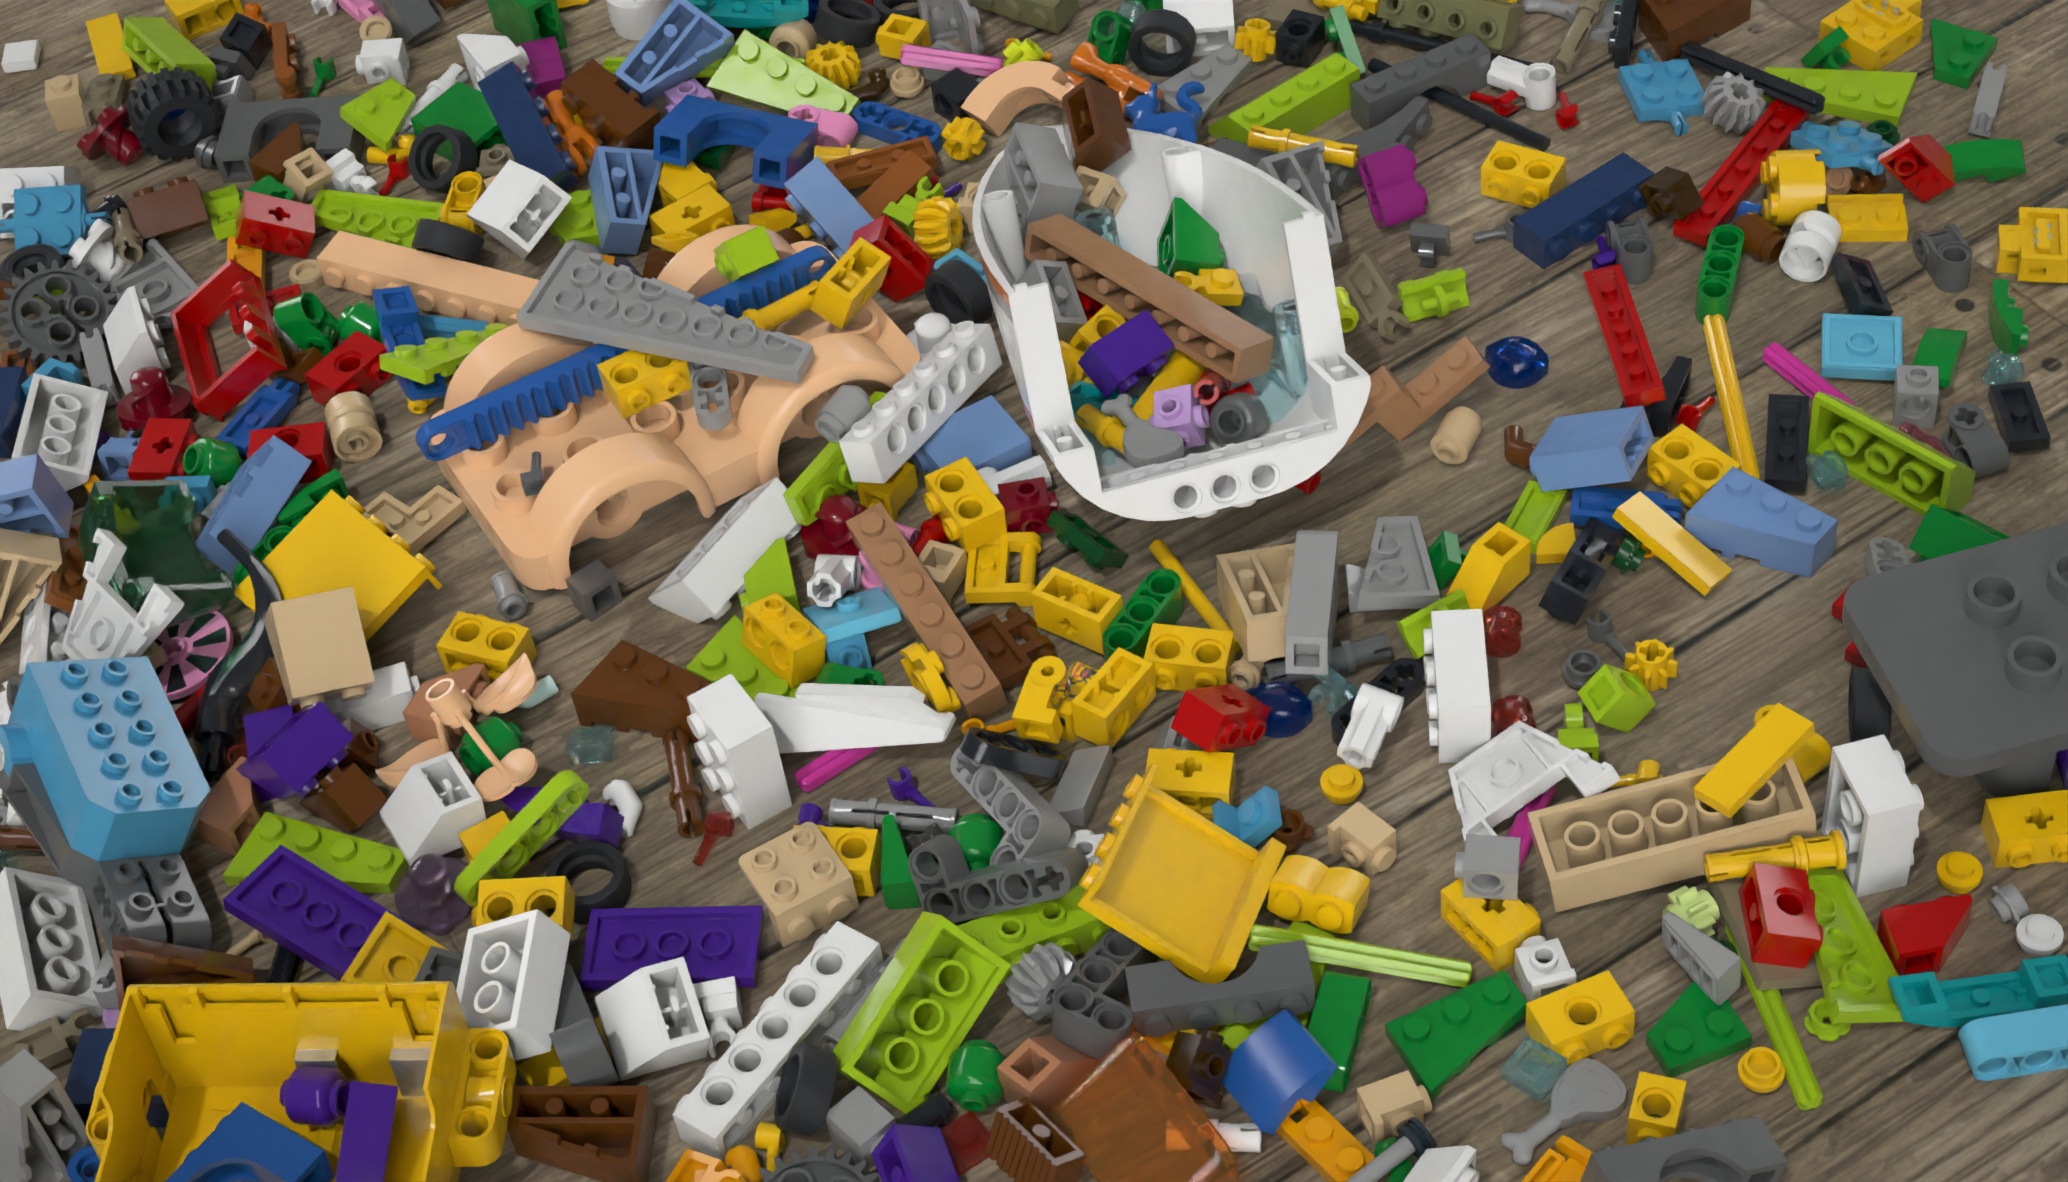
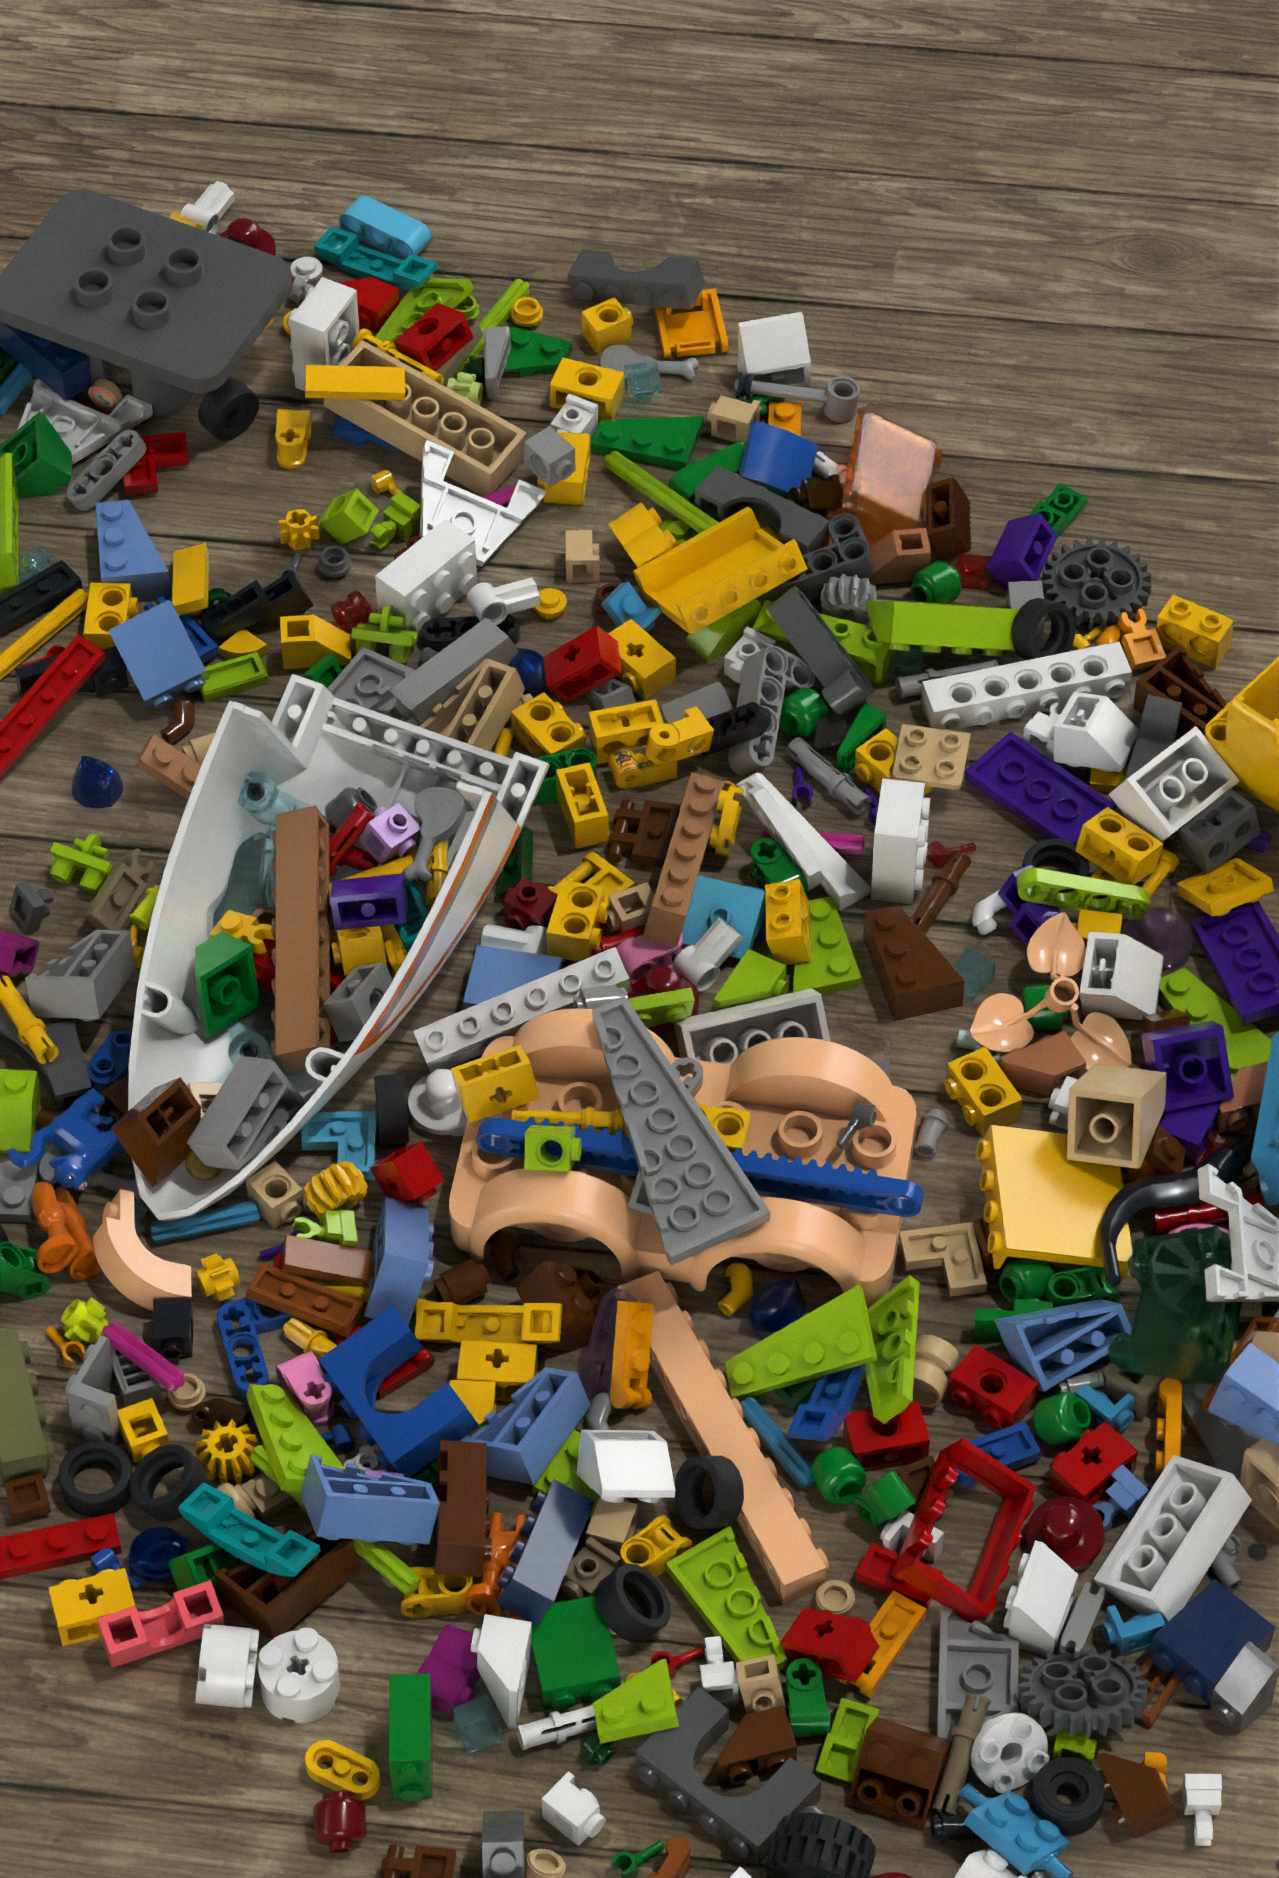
camera: 145 degrees left, 5 degrees up
black pin [896,1091,954,1127] -> none
none -> lime wing [865,1275,920,1424]

